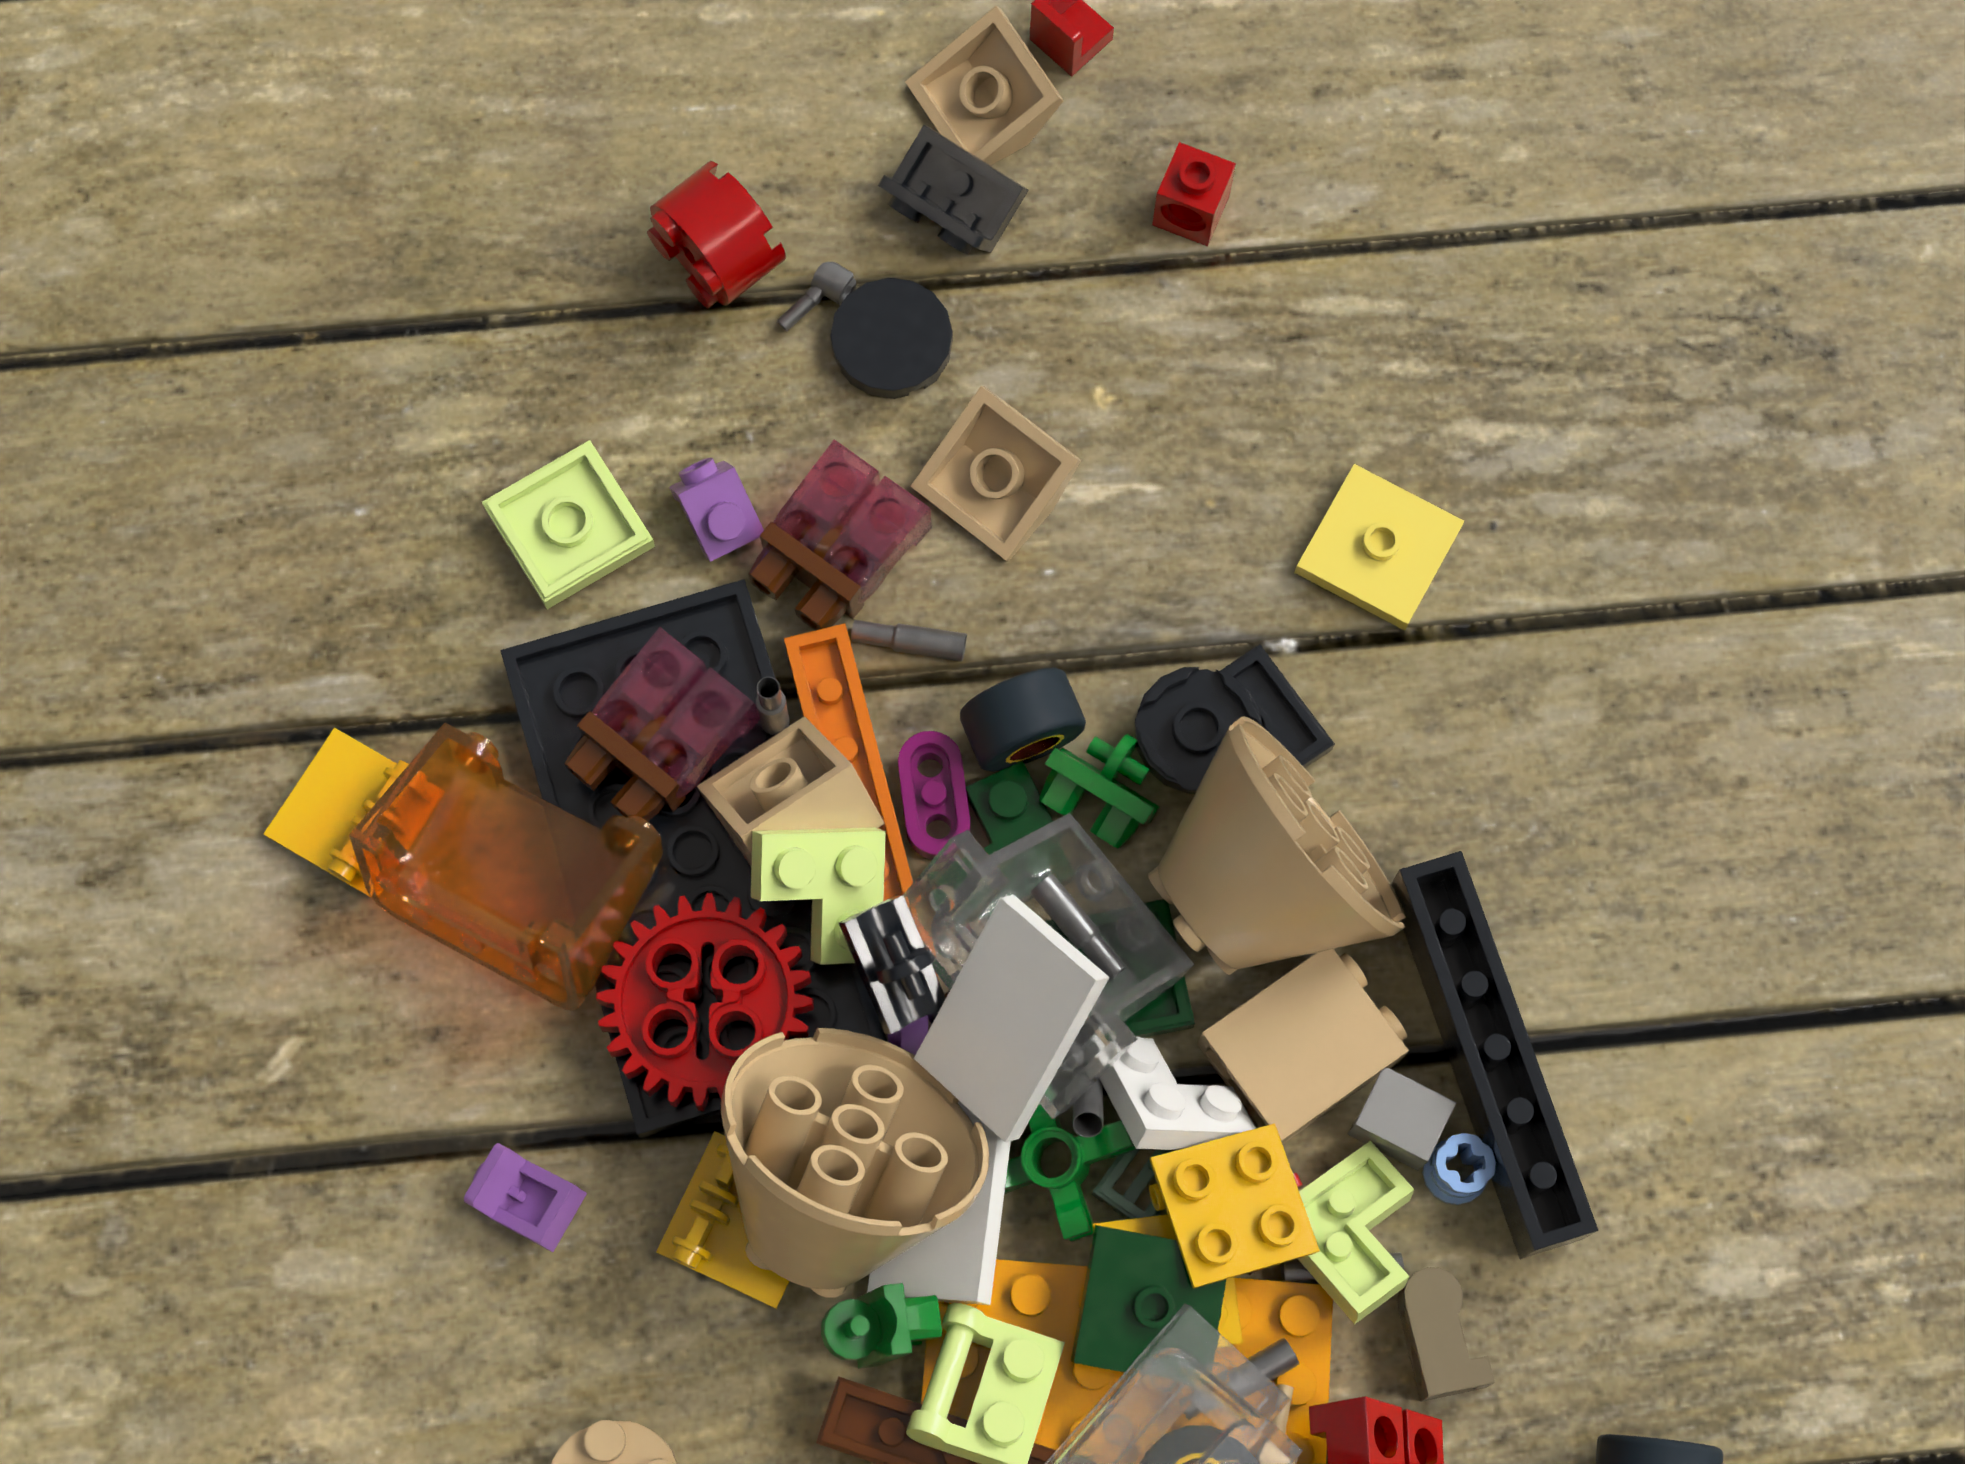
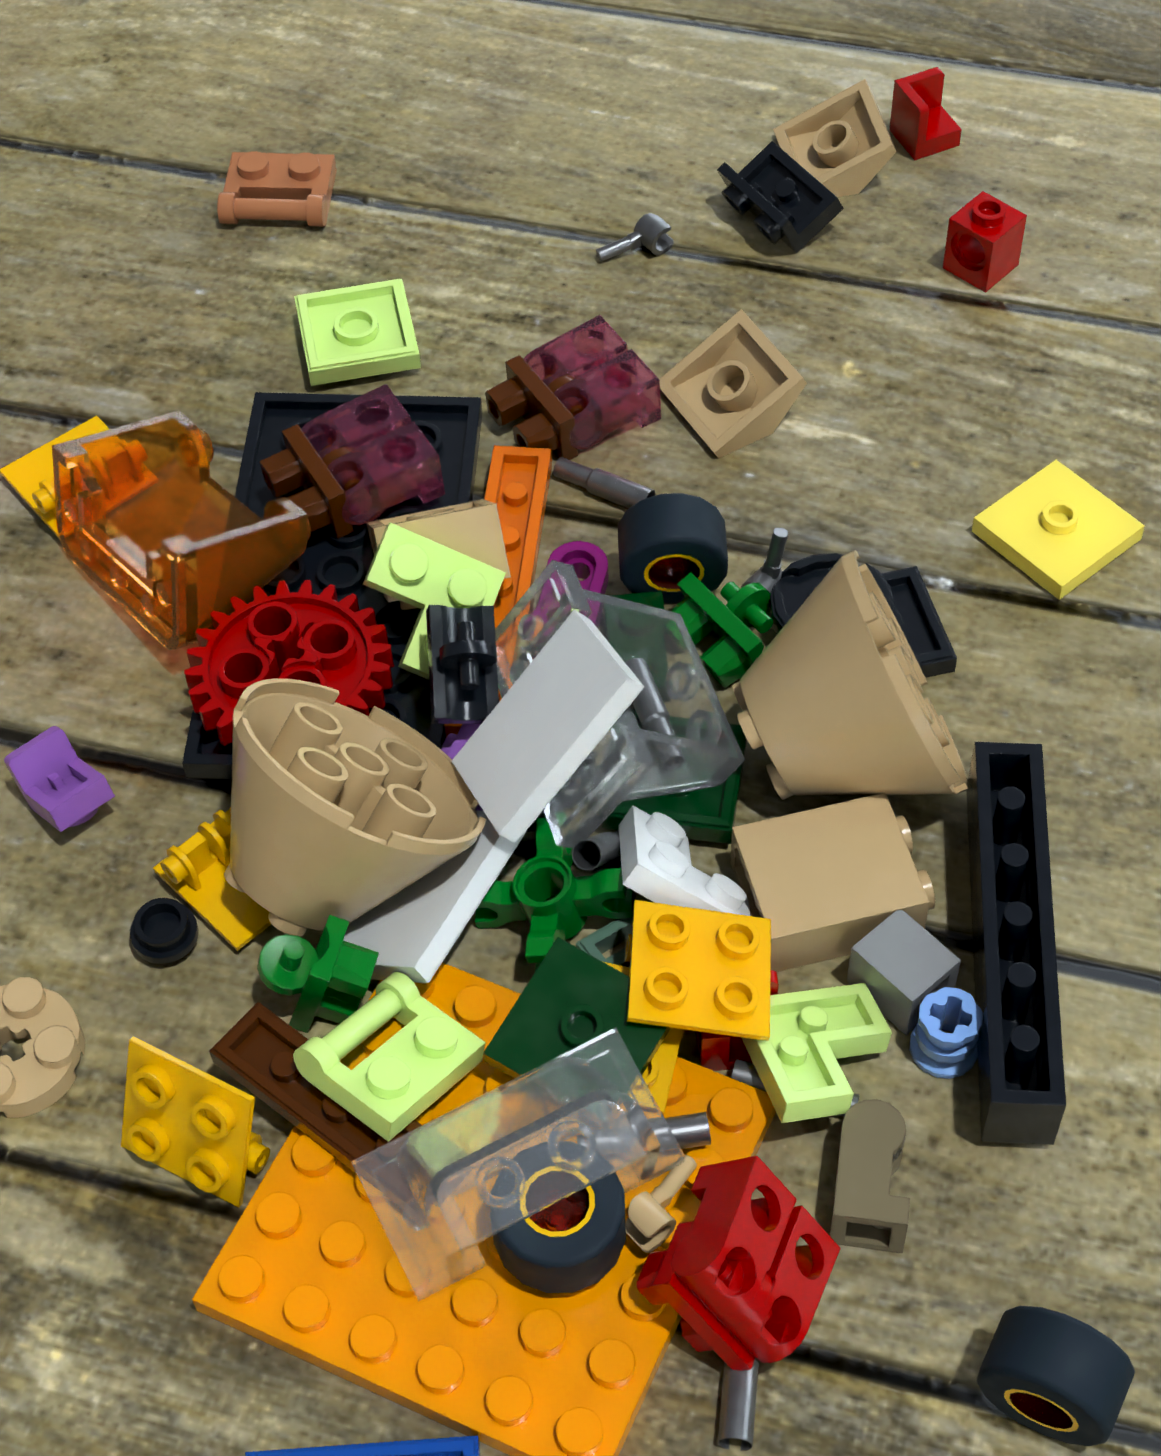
camera: 25 degrees right, 20 degrees down
red brick [647,161,786,308] -> none
medium lavender bracket [669,458,764,562] -> none
flat silver pin [756,677,789,735] -> none
black tile [830,278,953,399] -> none
none -> black plate [130,898,199,964]
none -> nougat plate [217,151,337,227]
none -> flat silver hand [741,528,788,610]

